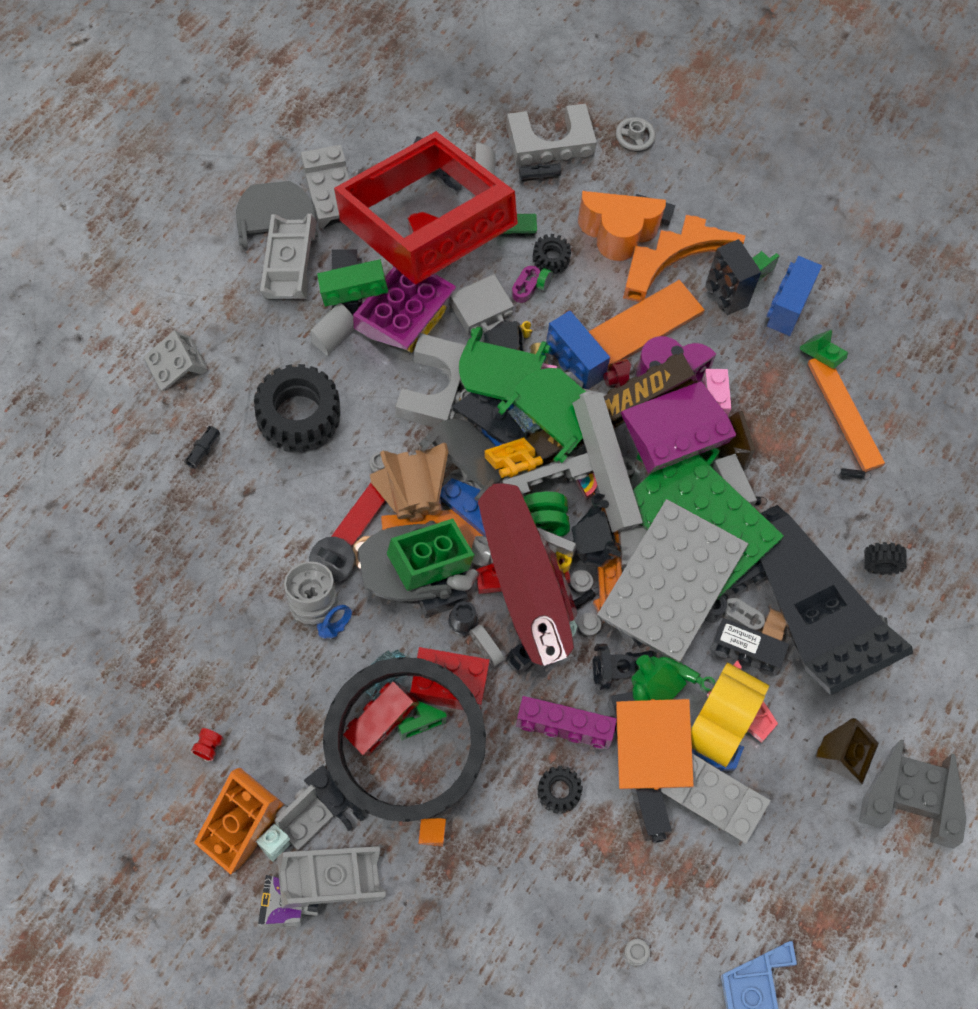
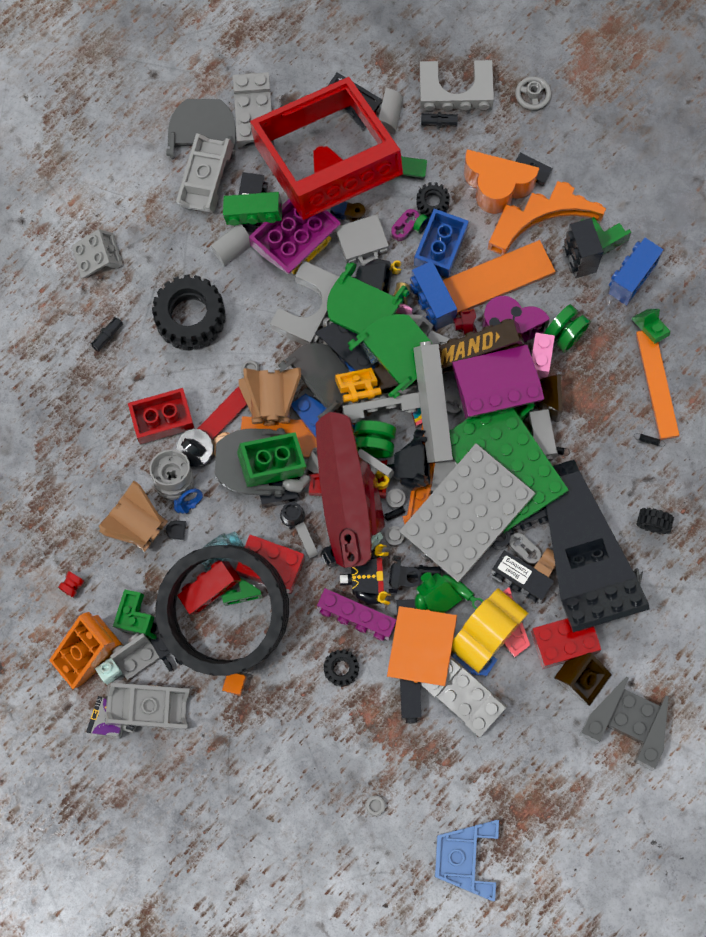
camera: 20 degrees right, 10 degrees up
none -> medium nougat brick [98,481,168,552]
none -> green panel [112,589,157,640]
none -> red brick [128,388,195,444]
none -> black tile [166,520,187,541]
none -> dark brown leg [330,201,365,222]
none -> black torso [340,544,391,605]
none -> blue brick [414,209,469,278]
none -> red brick [531,618,601,670]
none -> green wheel [544,304,591,353]

